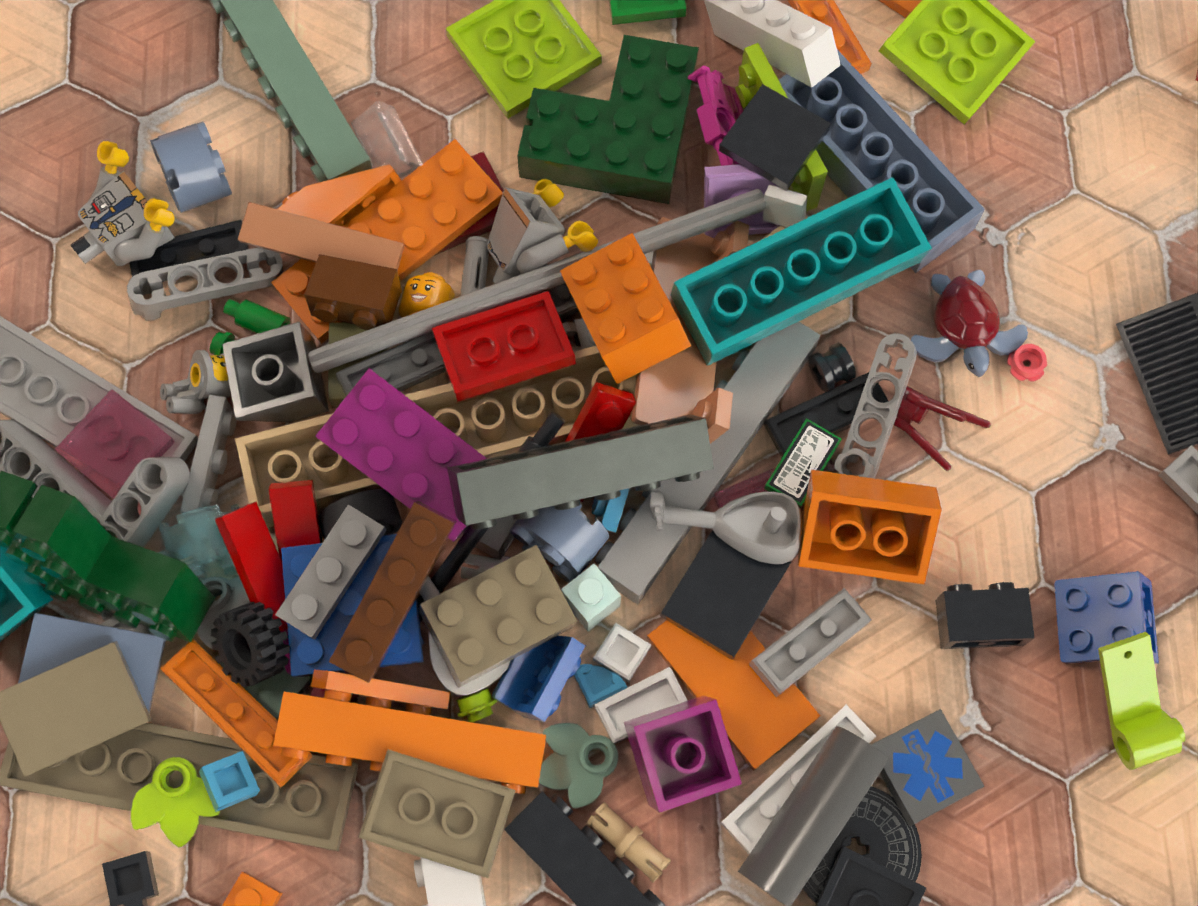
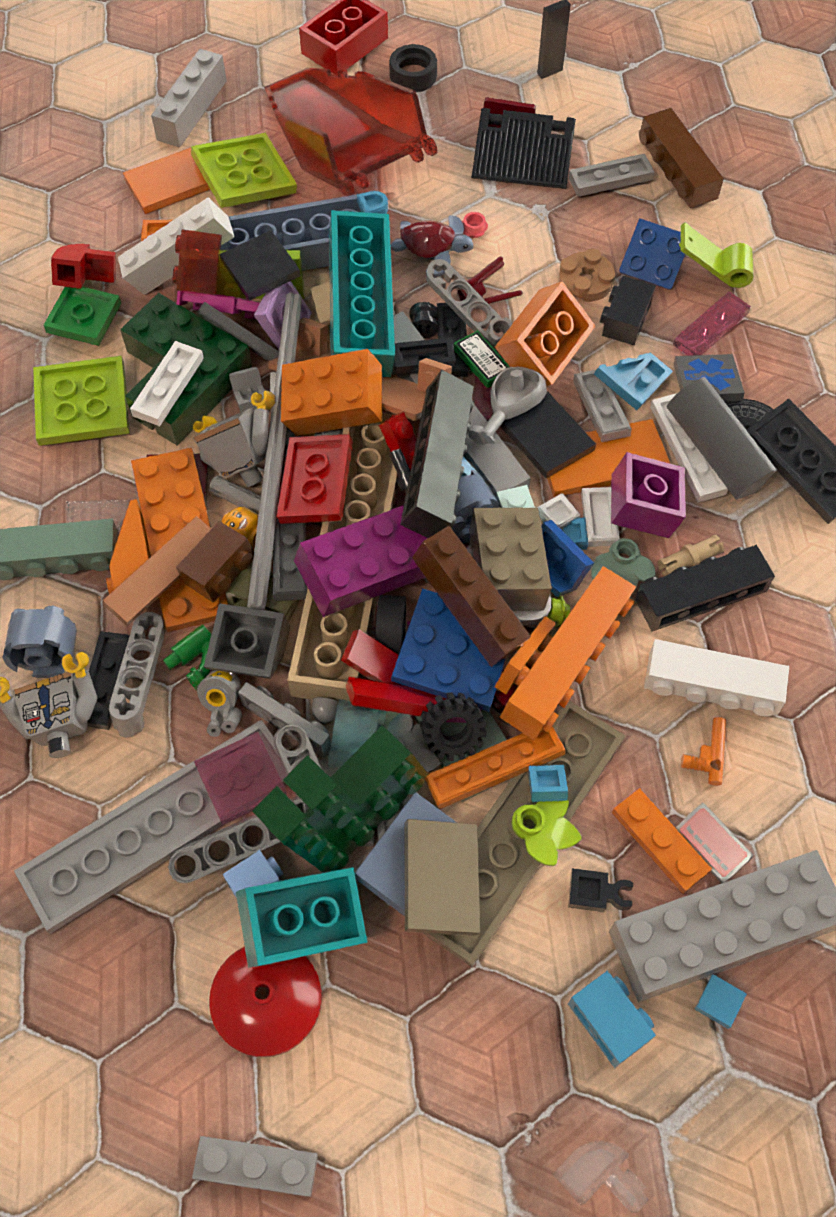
camera: 65 degrees left, 10 degrees down
light grey plate [275,505,387,640] -> none
dark tan tile [358,749,516,878] -> none
white tile [763,185,807,227] -> none
none -> white plate [130,341,204,426]
none -> clear red bracket [173,229,222,295]
none -> dark grey tile [197,302,279,362]
none -> light grey bracket [229,367,265,412]
none -> clear red windscreen [264,67,438,196]
none -> light grey hinge [312,697,340,724]
none -> dark azure tile [357,191,388,214]
none -> black piece [394,337,456,375]
none -> medium nougat plate [558,248,615,302]
none -> dark azure wing [594,352,673,410]
none -> clear pink tile [673,291,751,356]

